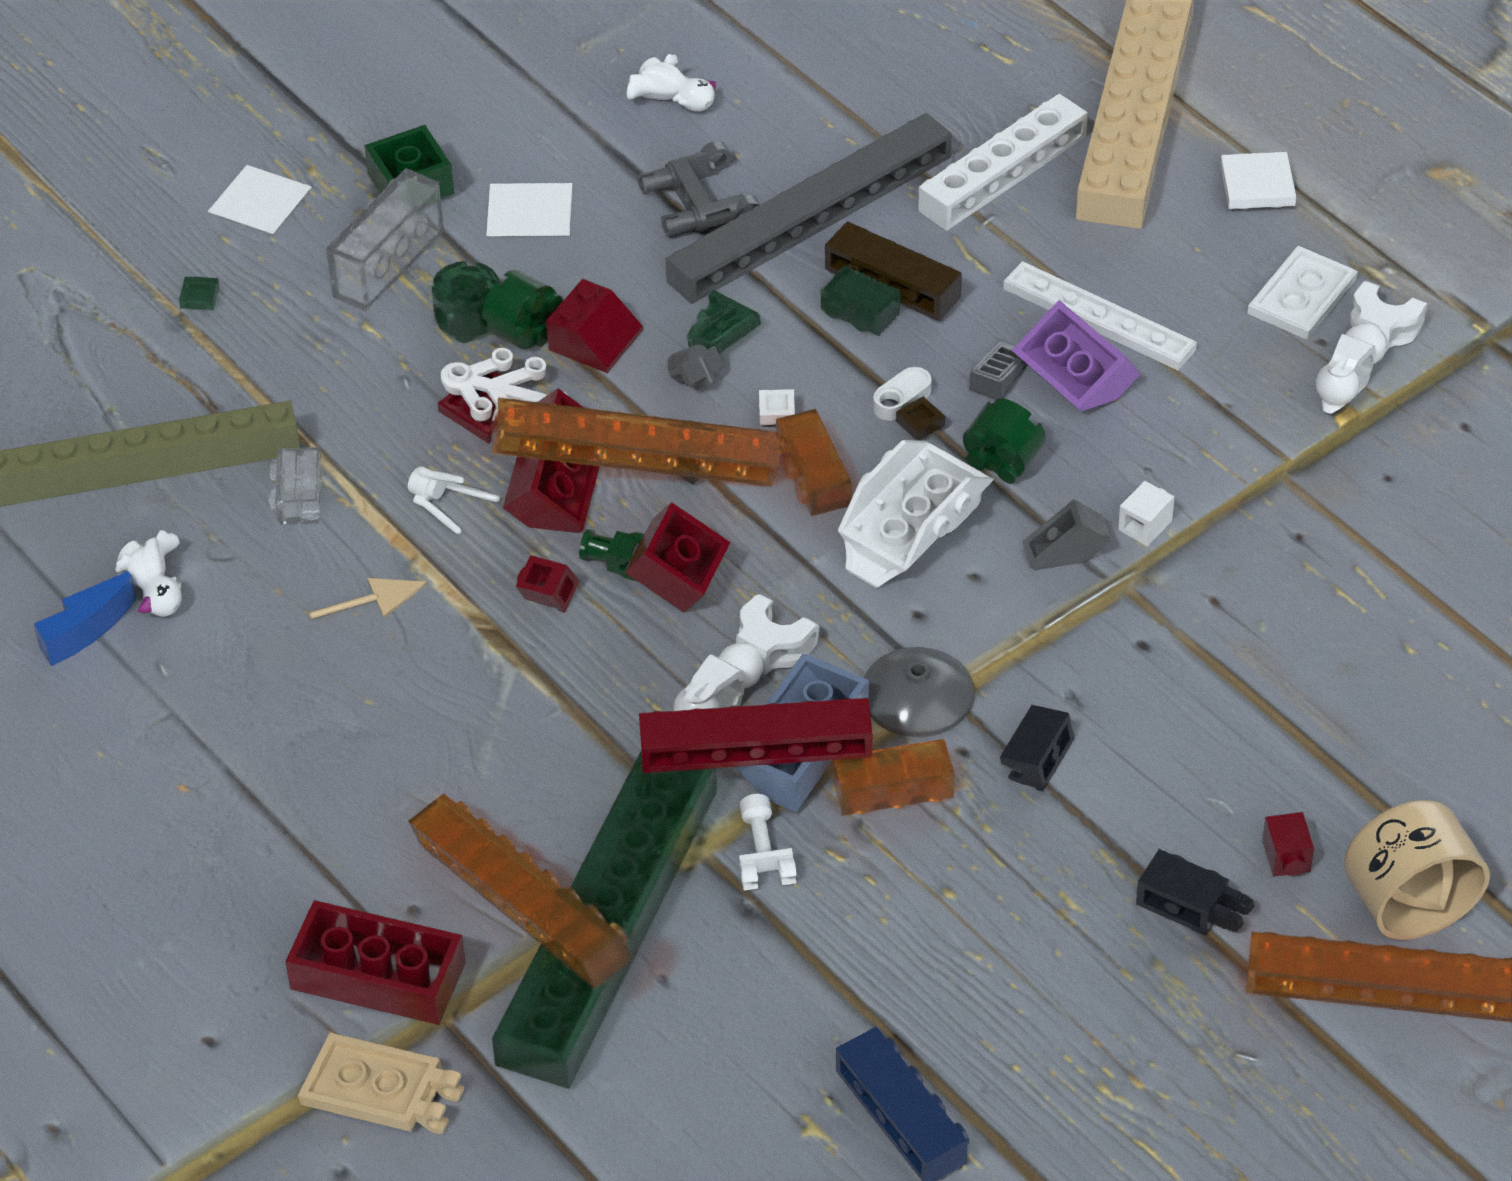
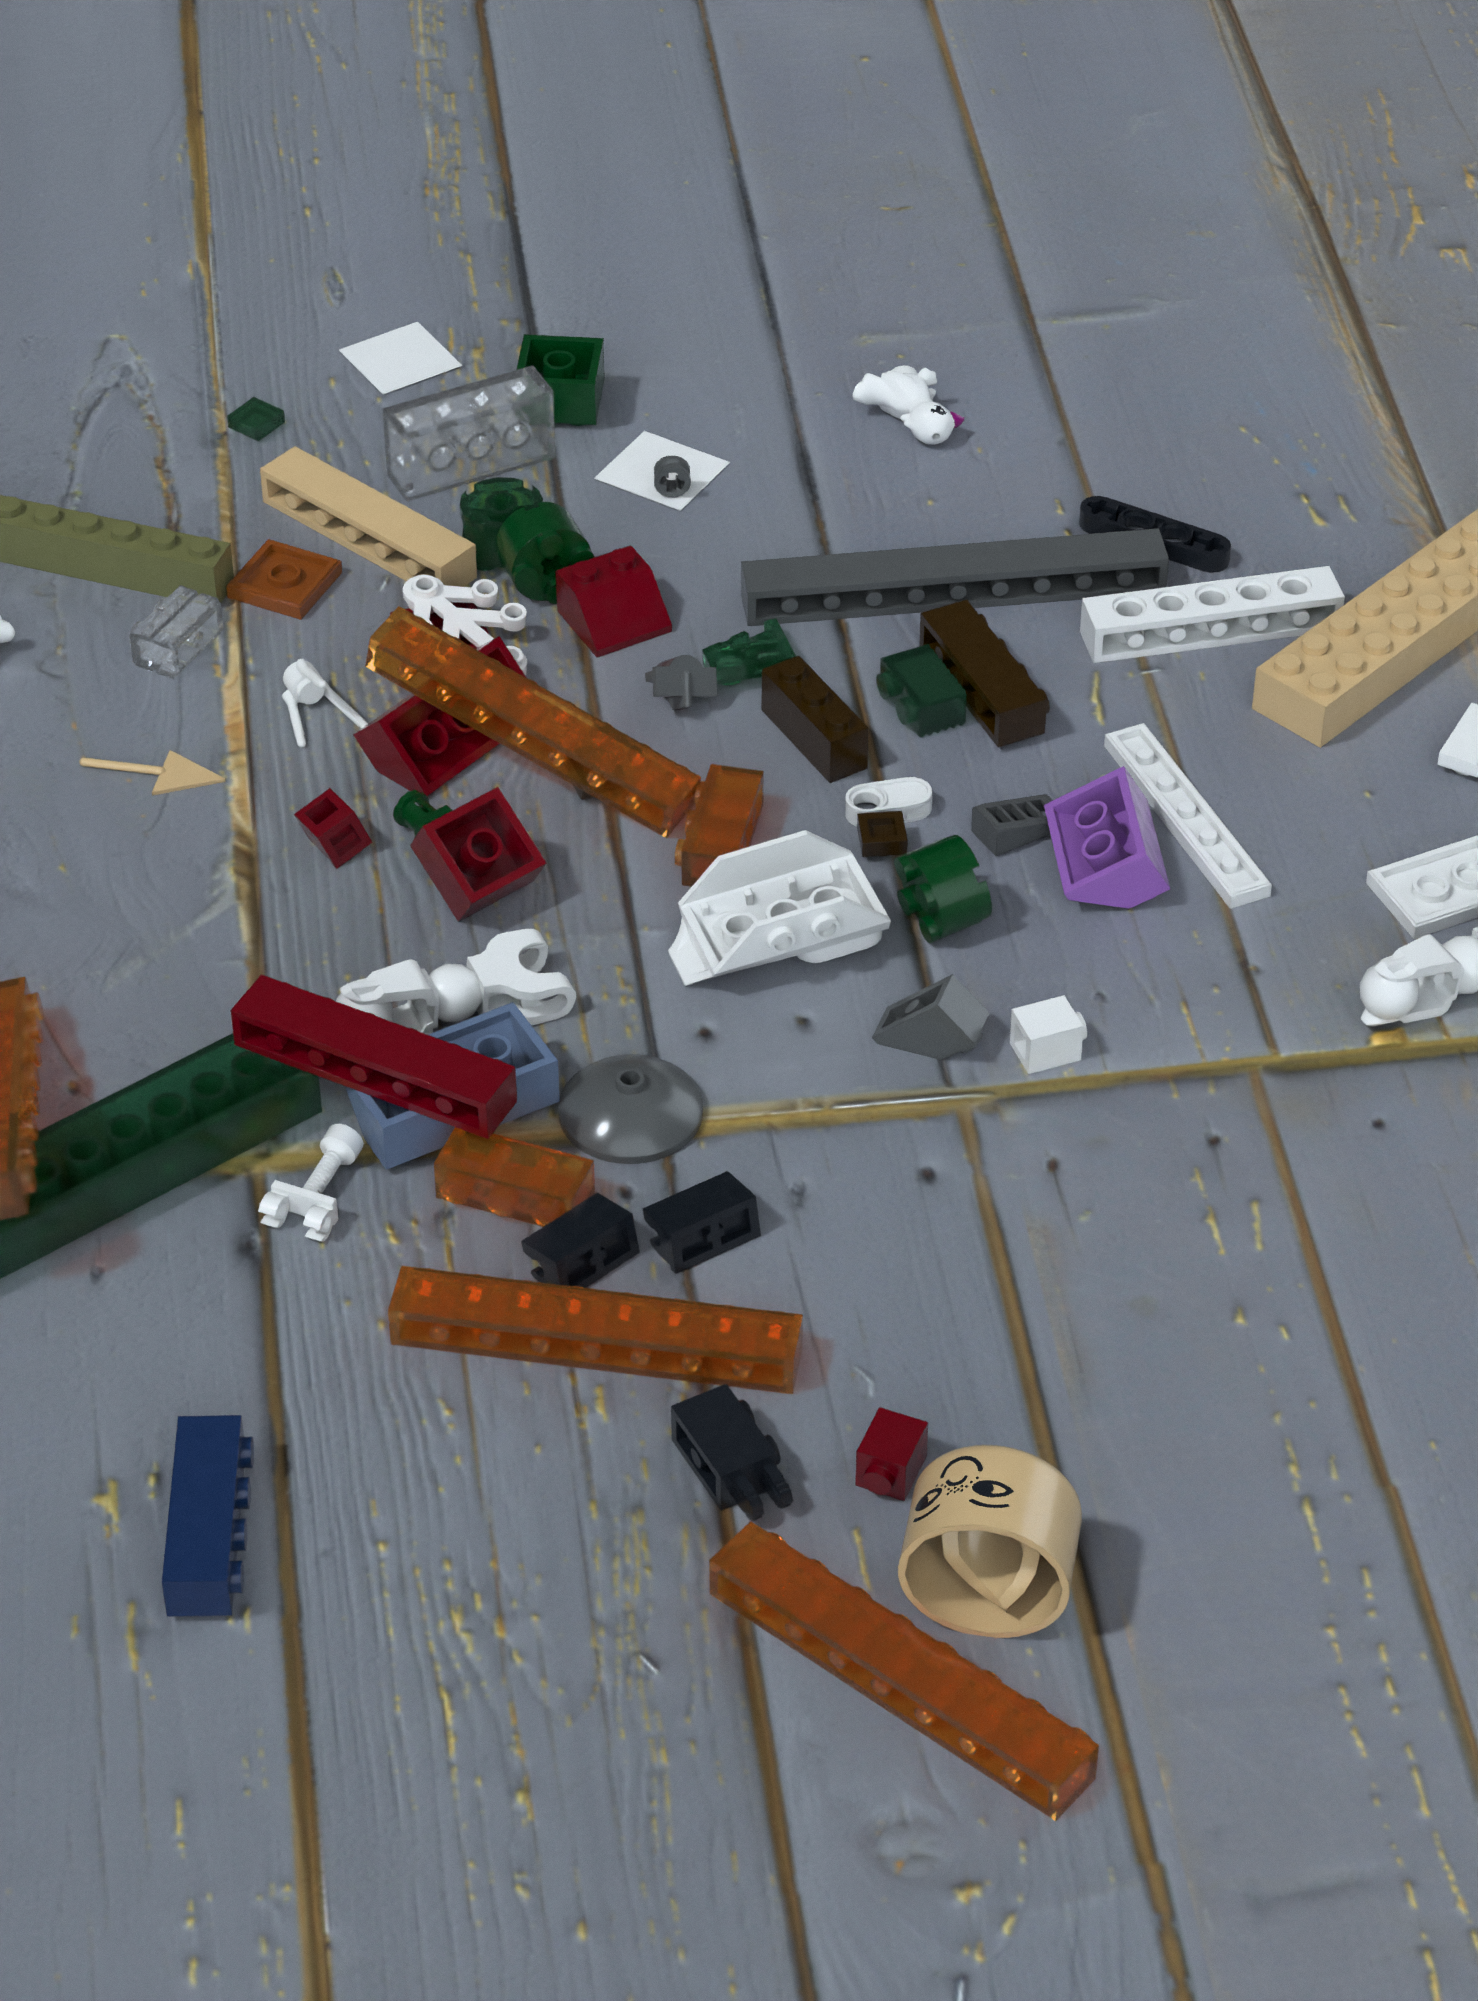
camera: 30 degrees right, 5 degrees down
dark grey connector [638,141,760,237] -> none
white plate [759,389,795,425] -> none
none -> dark orange tile [226,539,342,620]
none -> tan brick [260,446,477,587]
none -> clear orange brick [388,1266,803,1394]
none -> black hinge [521,1192,640,1302]
none -> dark grey bush [654,456,691,497]
none -> dark brown brick [761,656,869,783]
none -> black beam [1079,496,1231,573]

